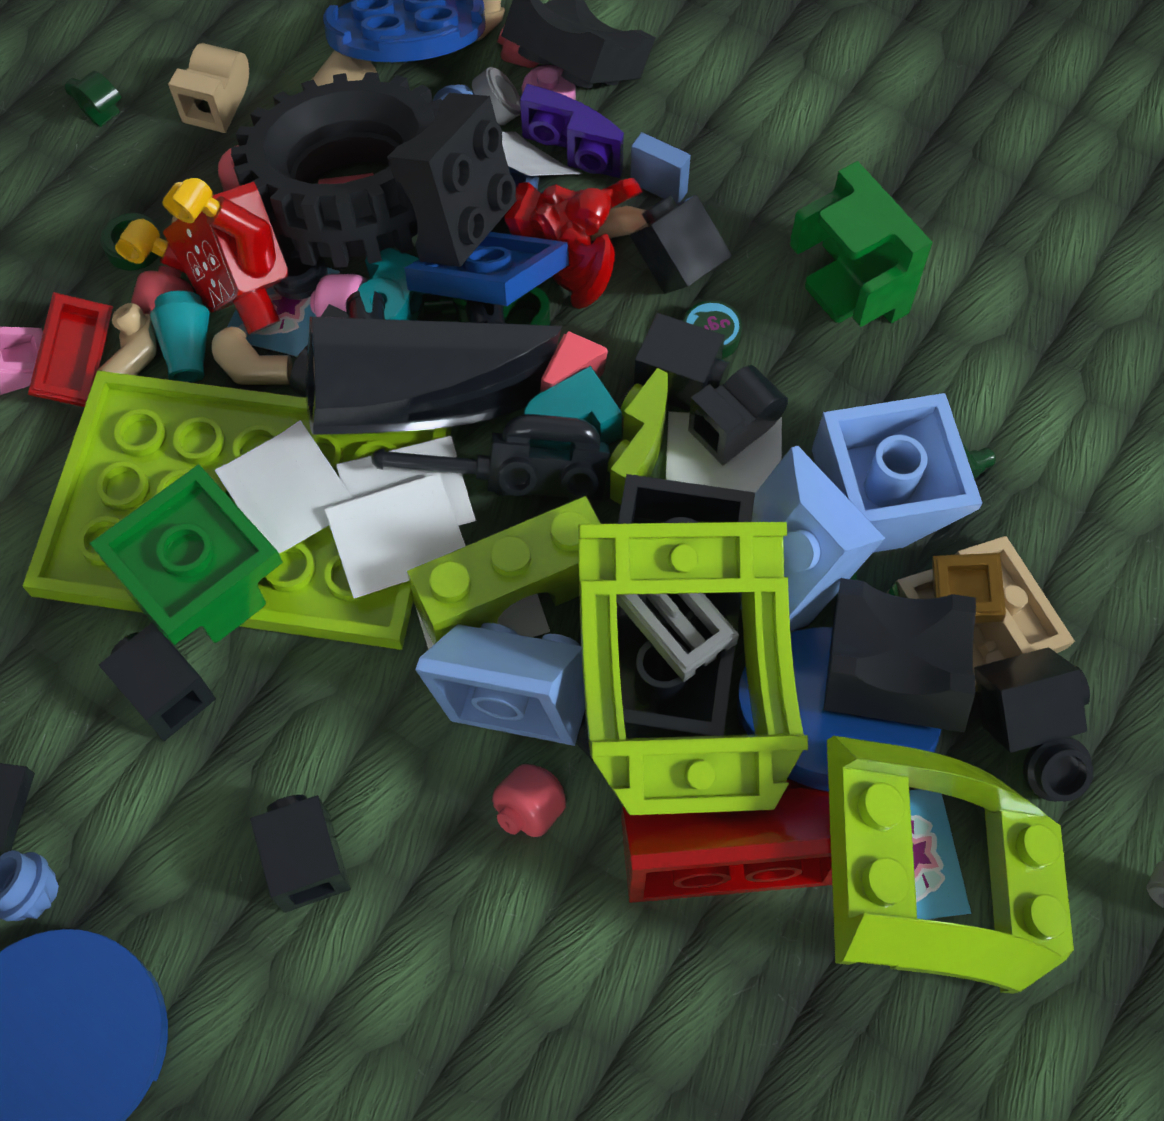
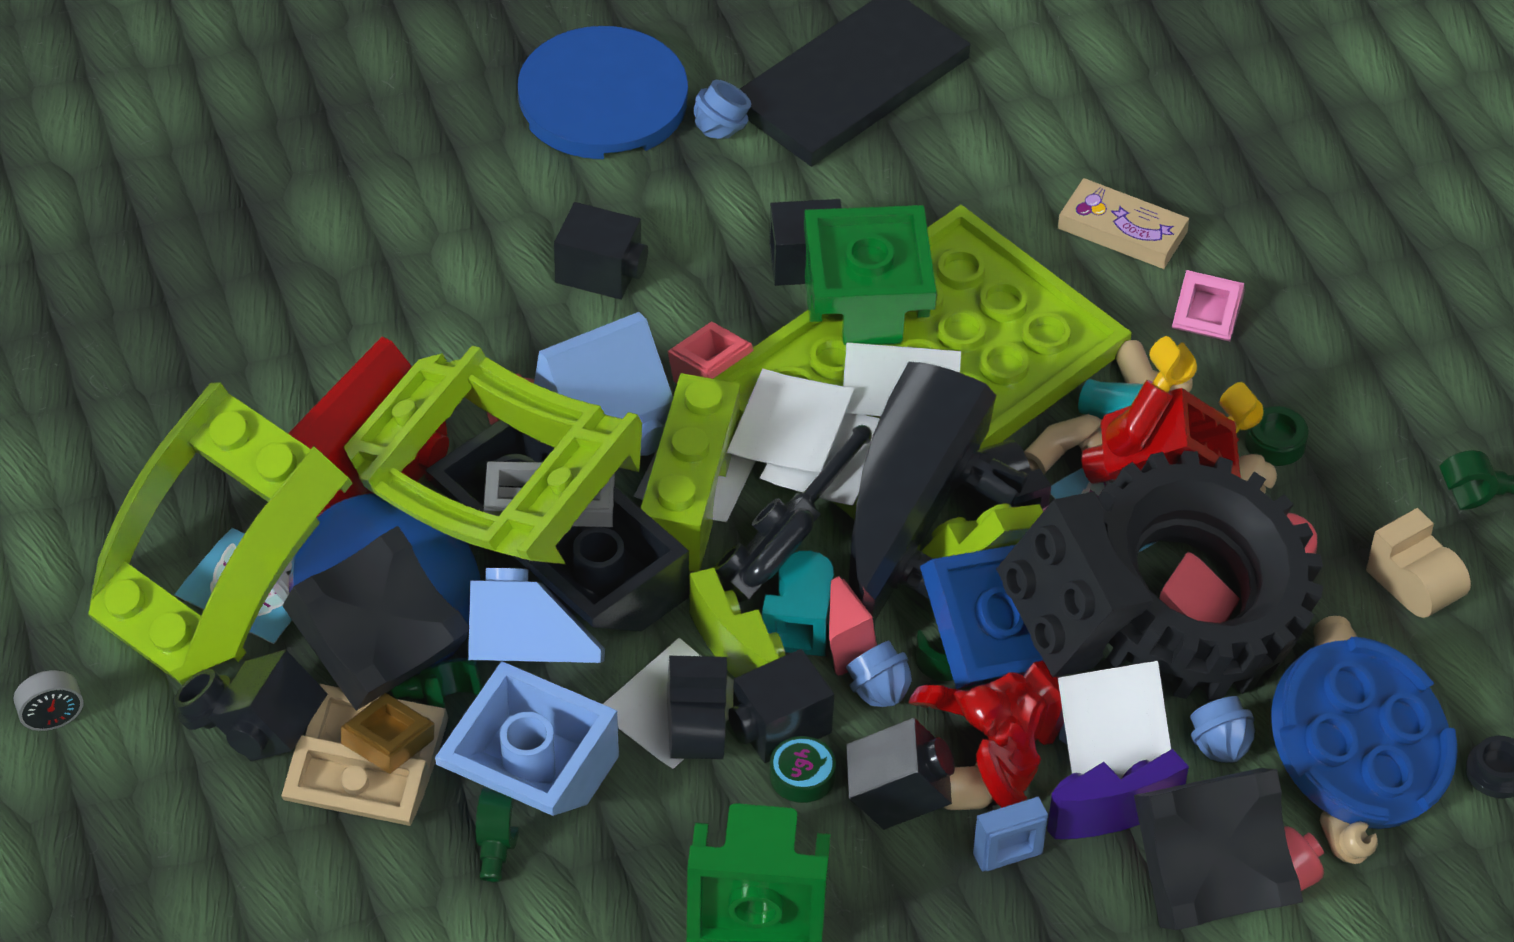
camera: 125 degrees right, 15 degrees down
red tile [28,292,113,407] -> none
light grey tile [472,67,521,126] -> none
none -> coral slope [667,321,753,384]
none -> medium blue plate [846,640,912,707]
none -> lime slope [921,503,1044,559]

